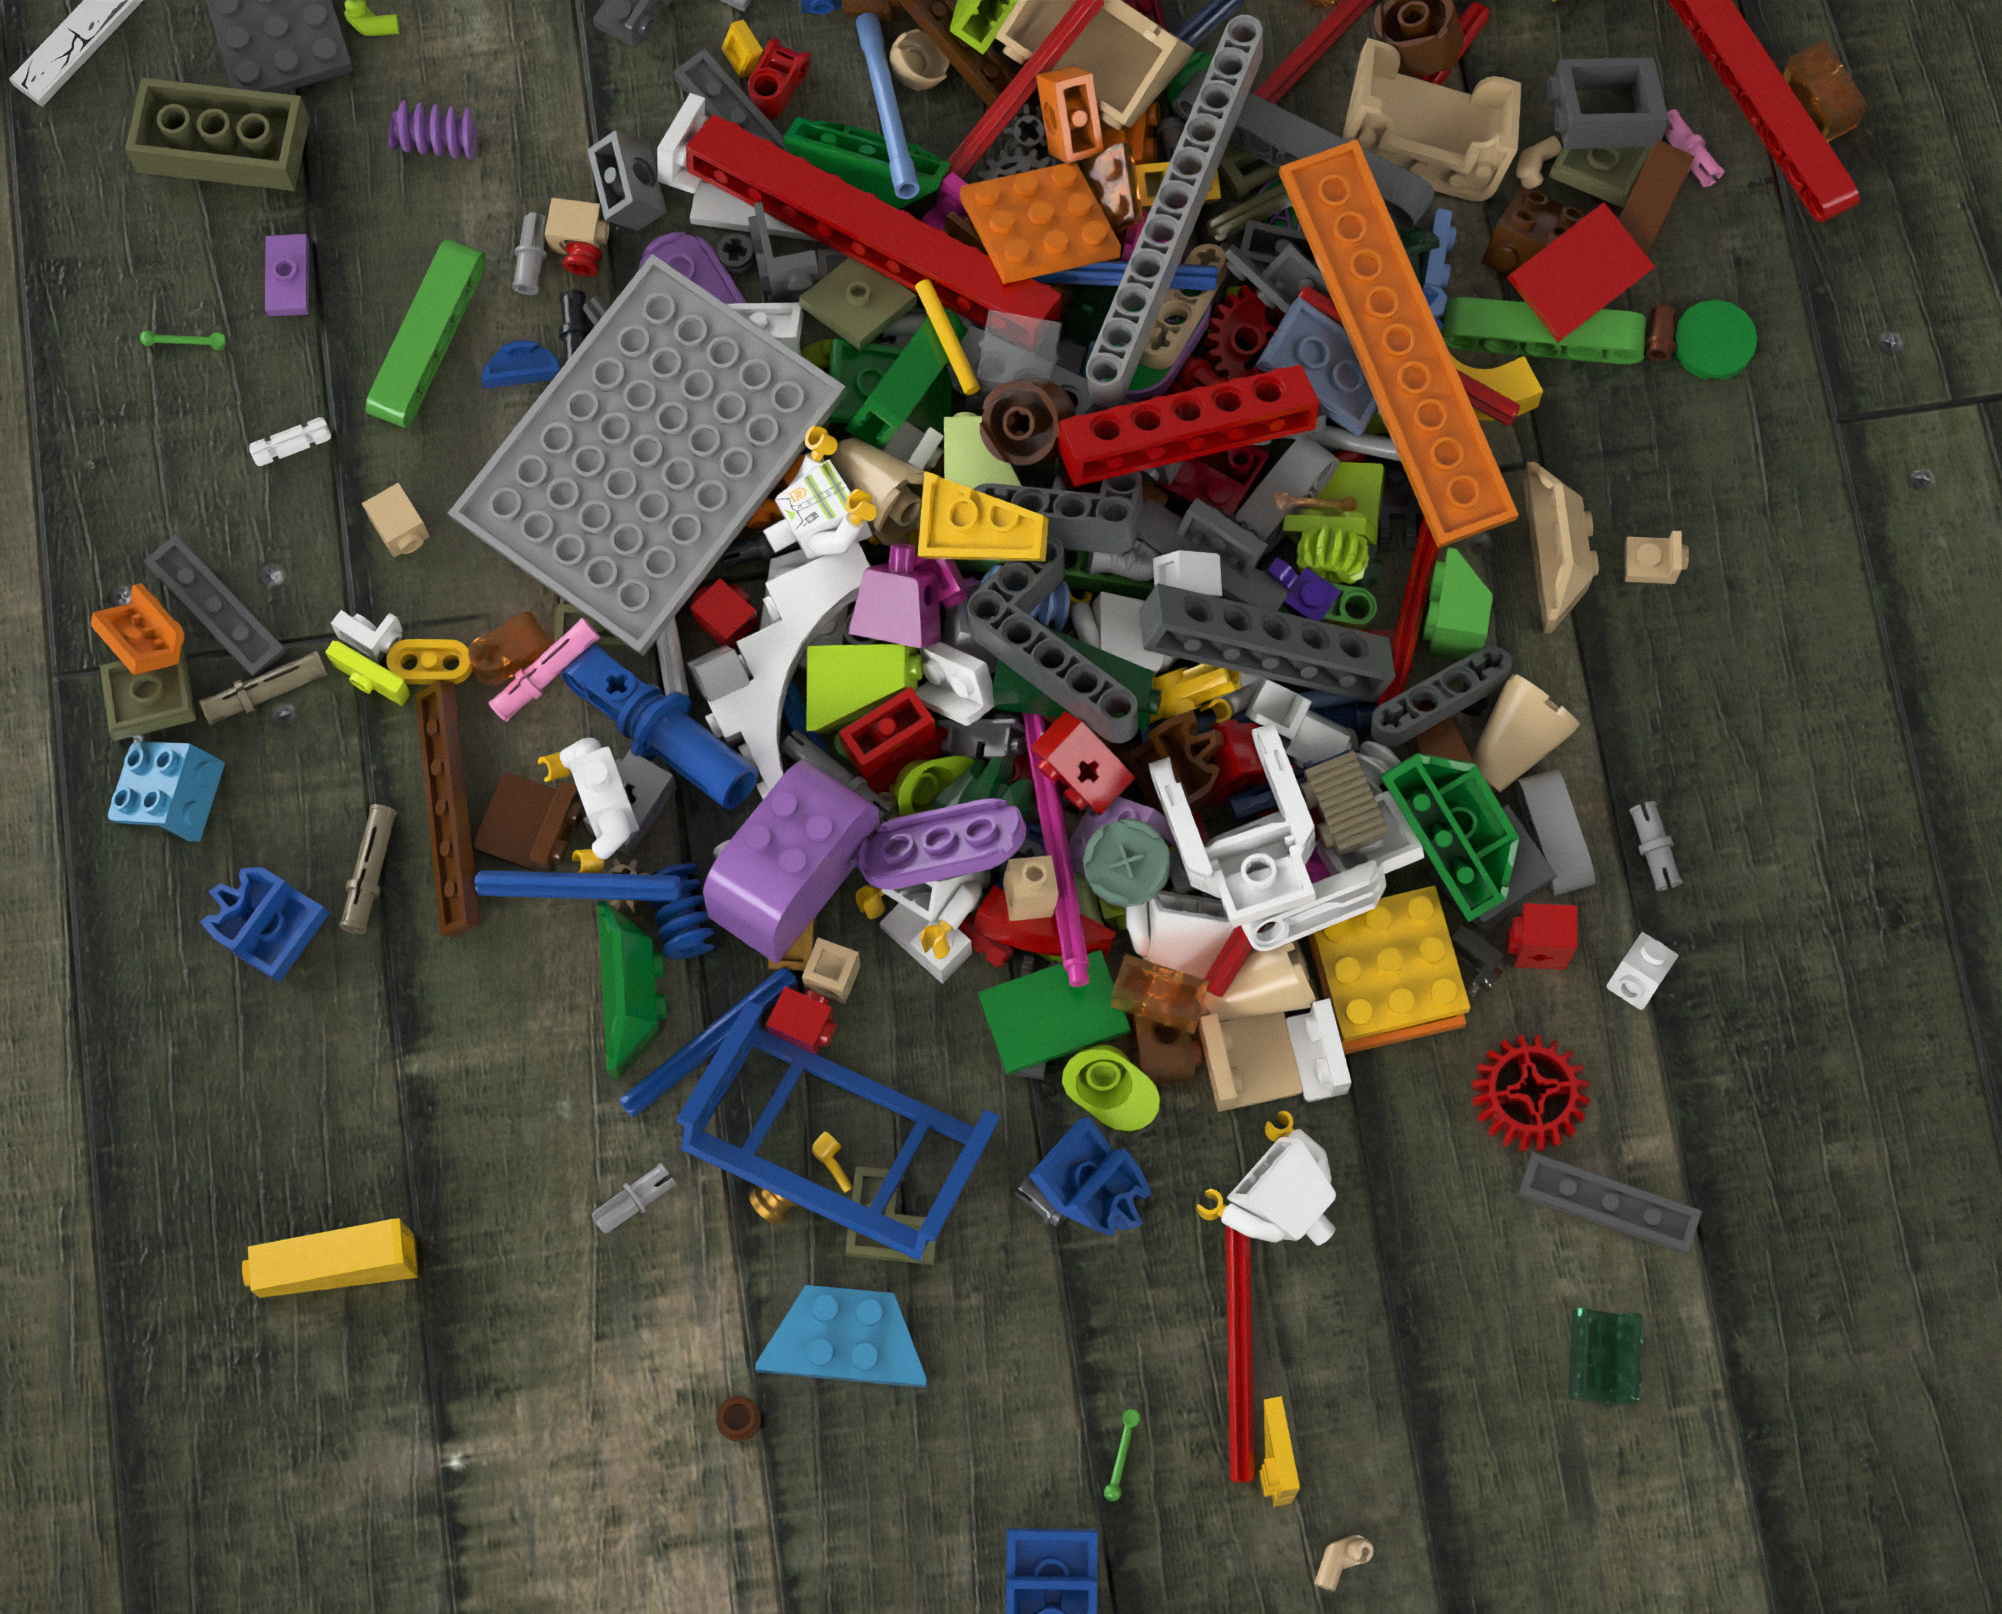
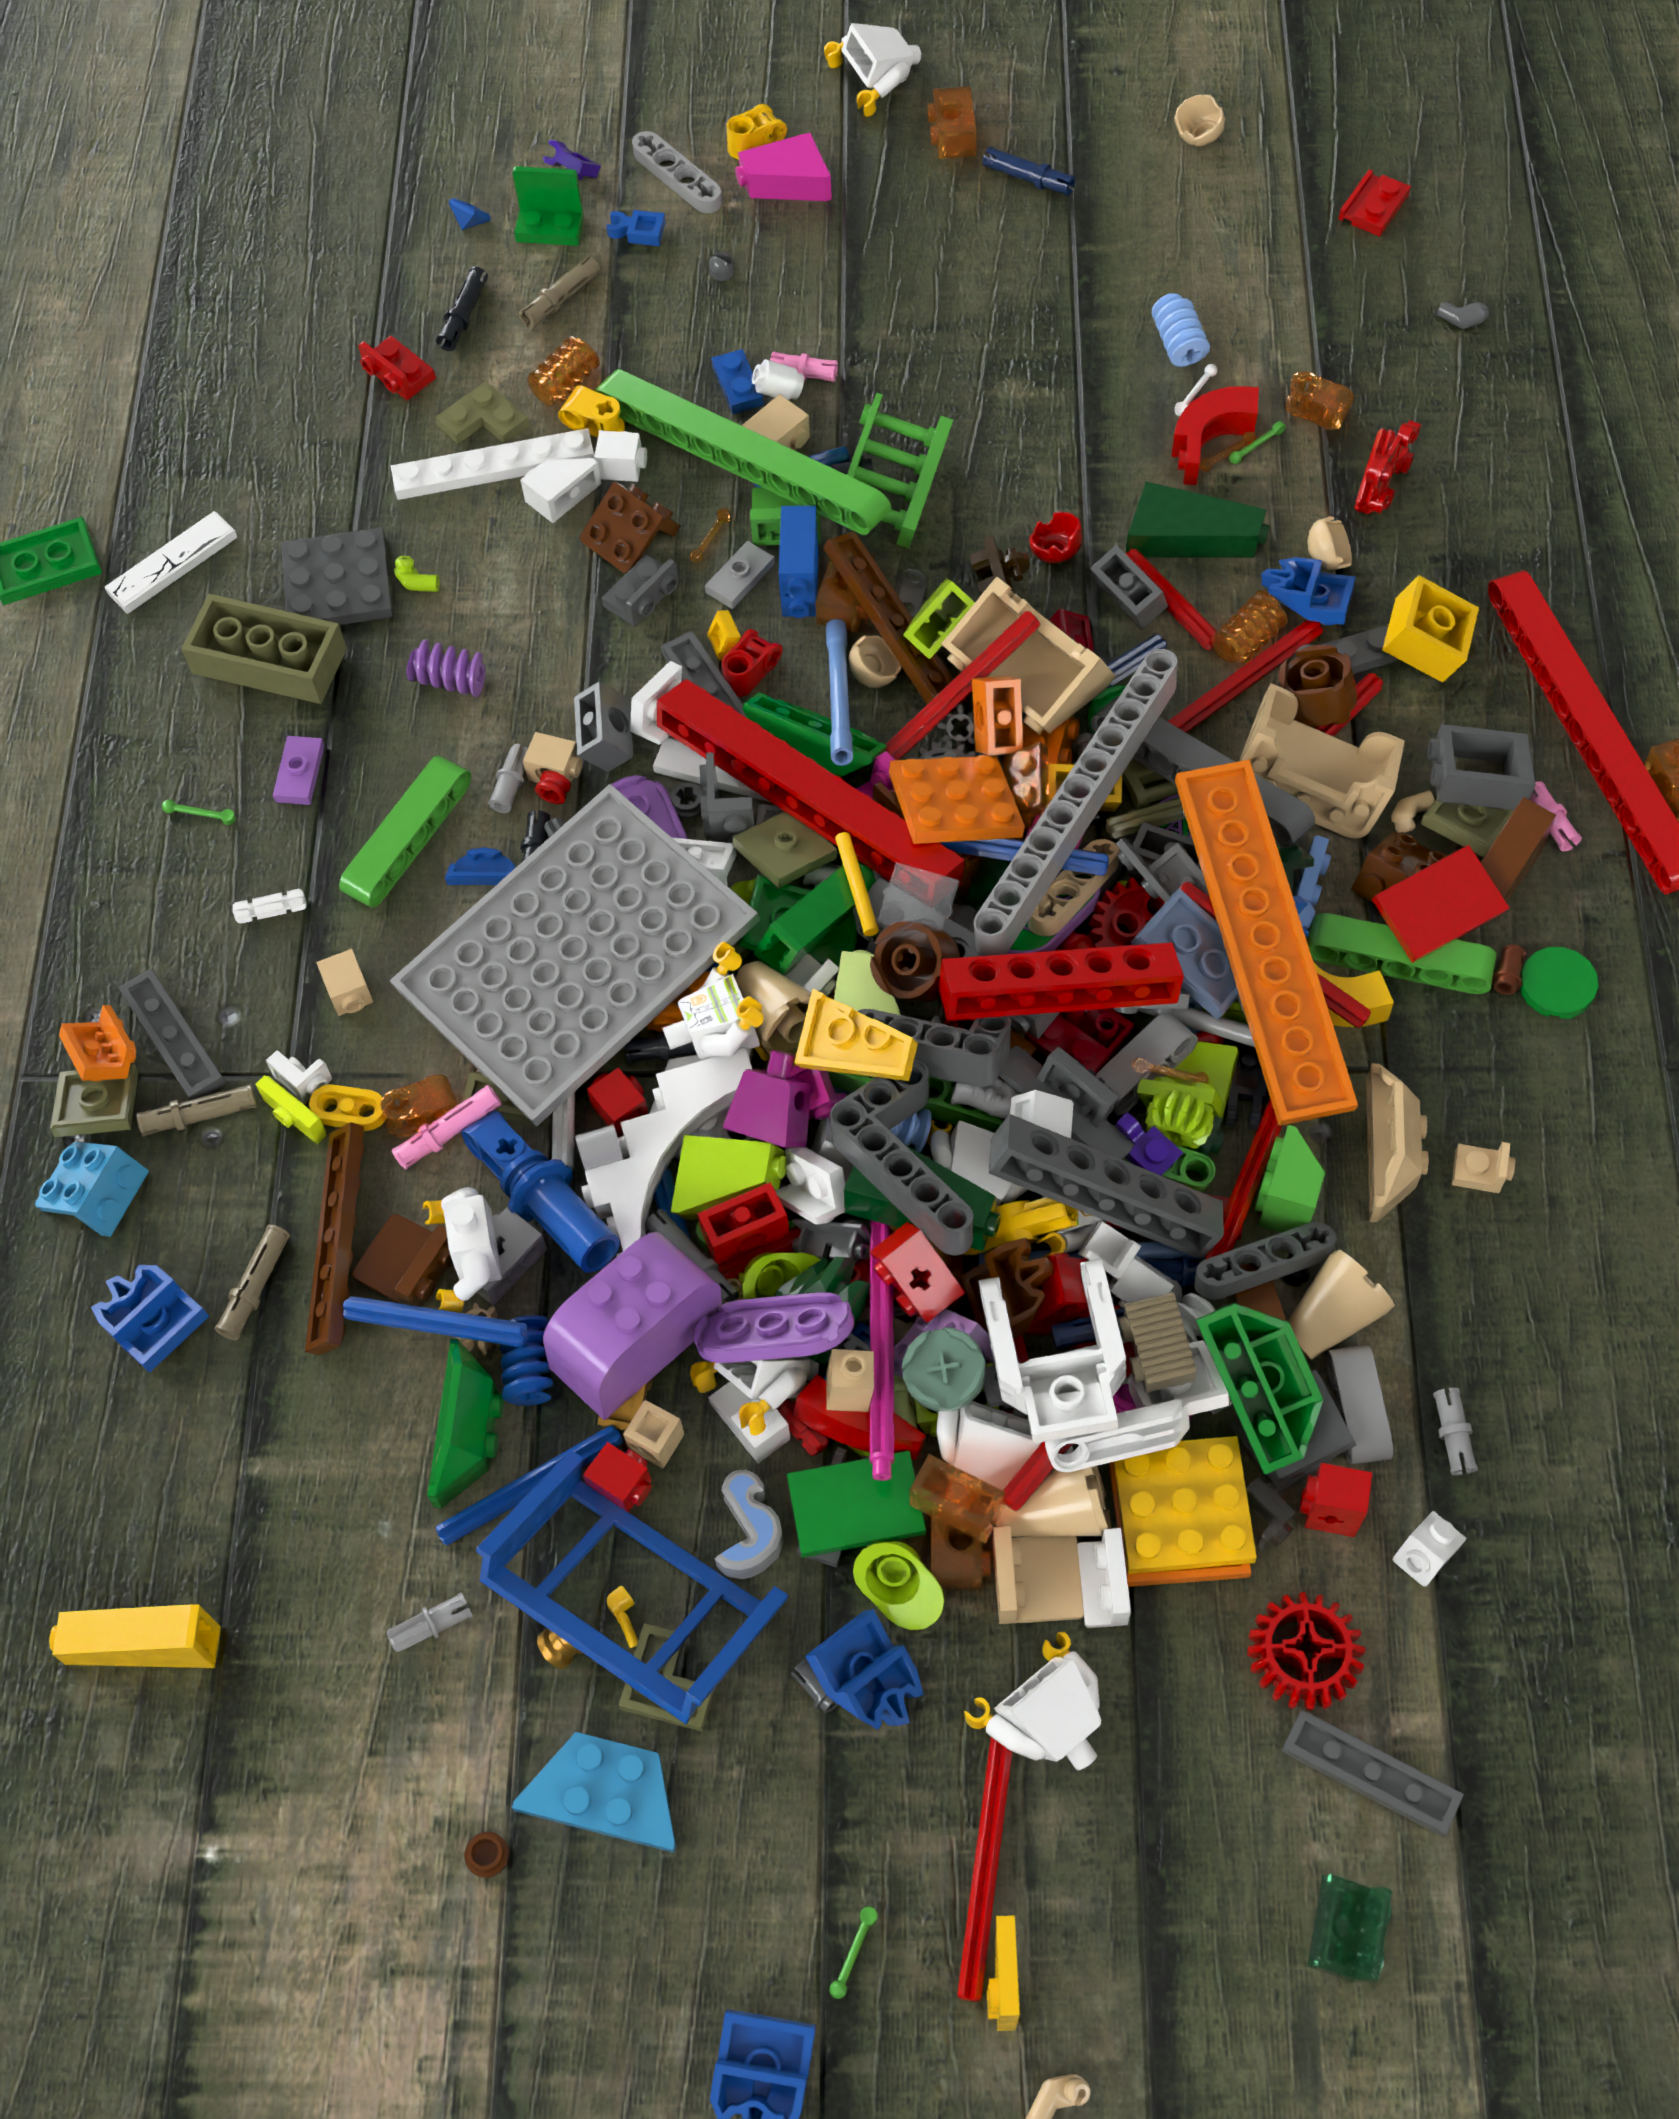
camera: 10 degrees right, 10 degrees down
none -> light grey animal [715,1470,784,1579]

